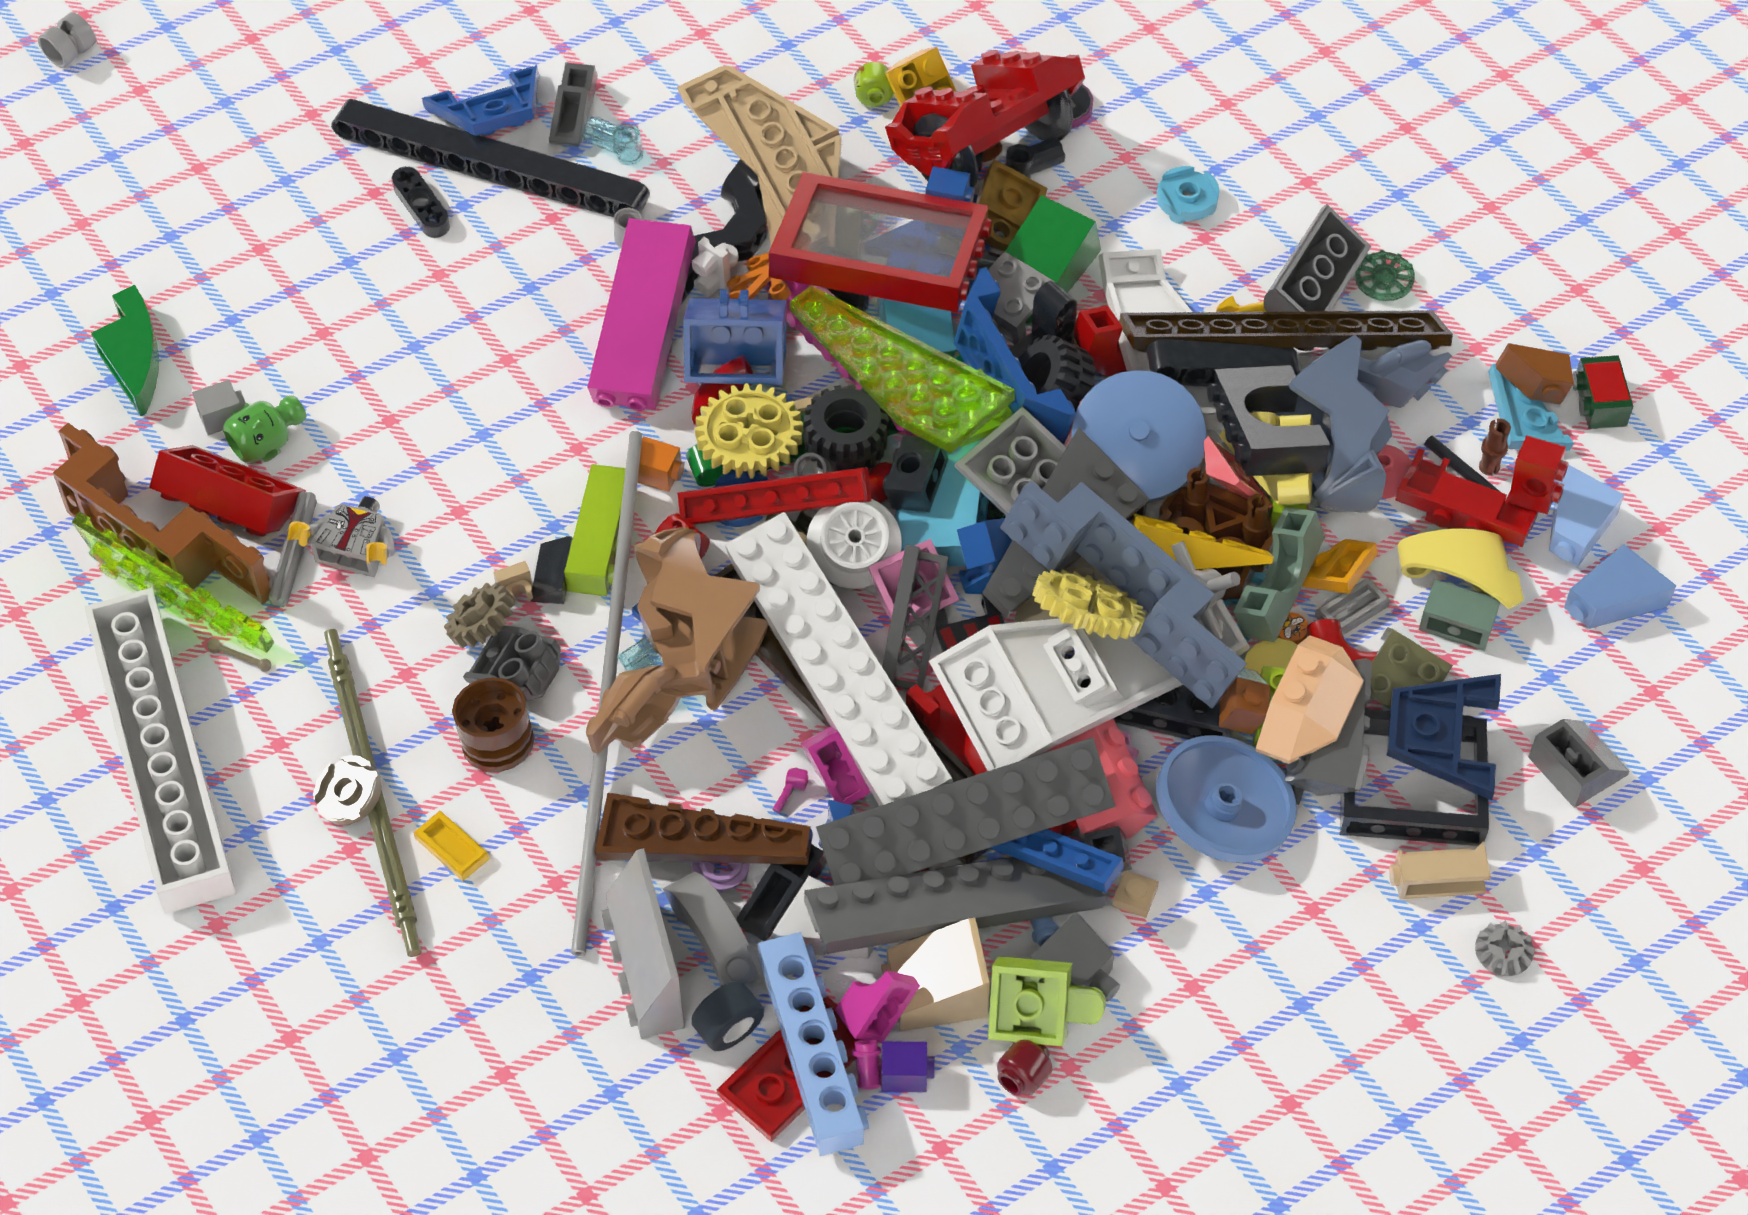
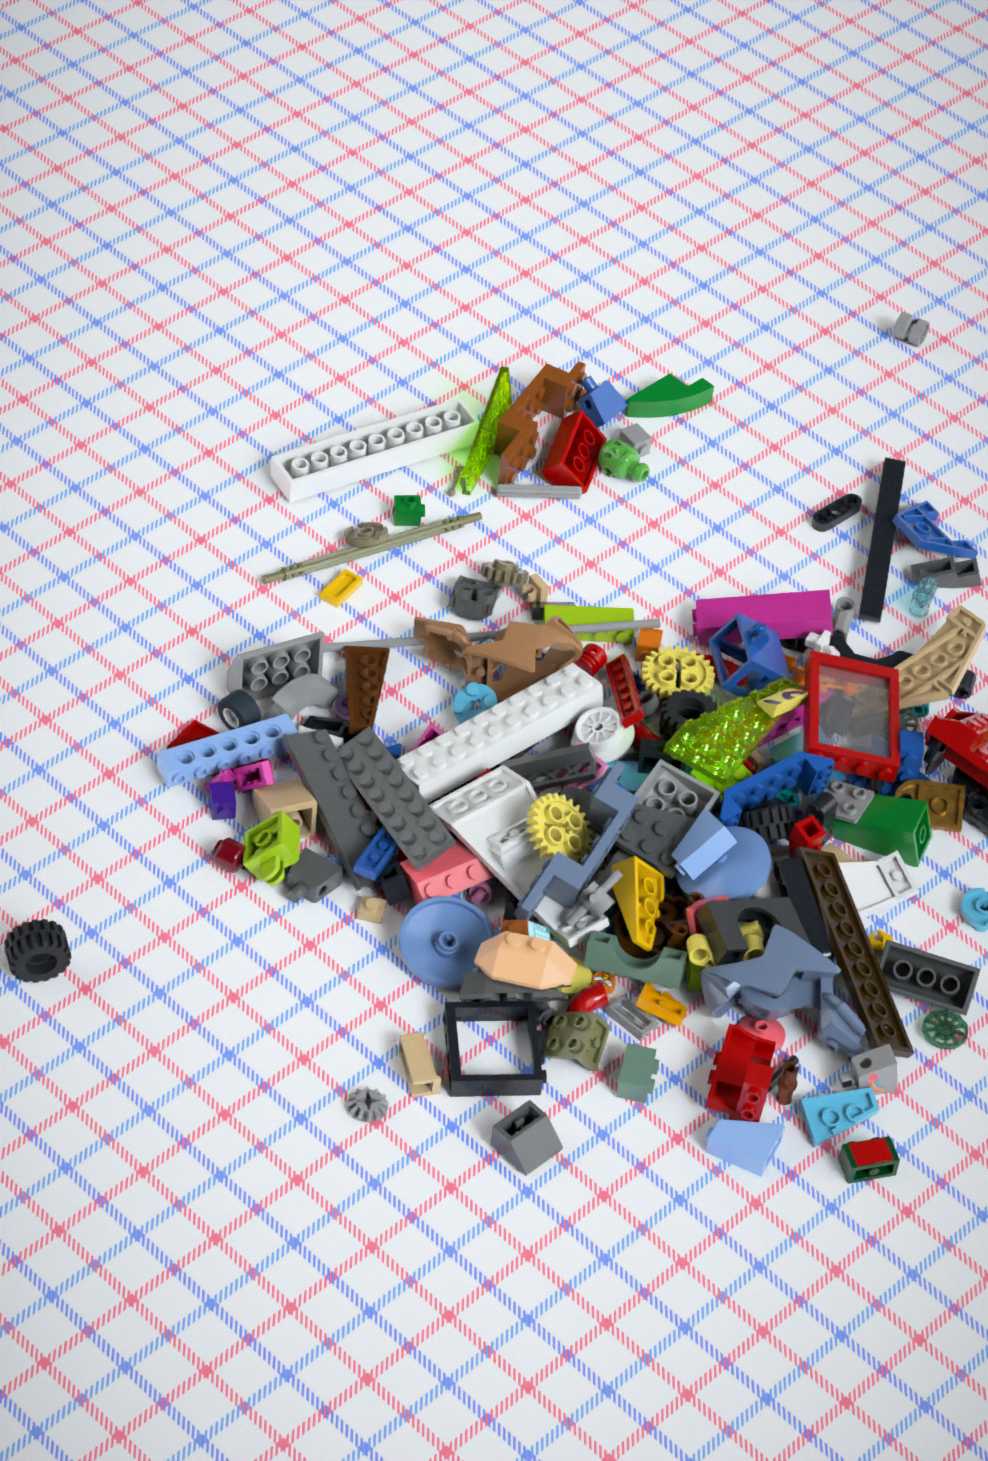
camera: 75 degrees right, 10 degrees down
light grey torso [287,496,395,578] -> none
reddish brown wheel [452,677,535,772] -> none
dark pink hand [772,768,809,814] -> none
dark blue wing [1386,674,1501,801] -> none
light yellow panel [1397,529,1524,609] -> none
dark orange slope [1495,343,1574,405] -> none
medium blue slope [1564,544,1677,629] -> none
none -> green brick [393,495,425,526]
none -> medium azure plate [452,682,499,724]
none -> torso [578,375,628,428]
none -> light blue slope [671,809,737,880]
none -> light yellow slope [757,688,808,718]
none -> light grey torso [838,1044,897,1095]

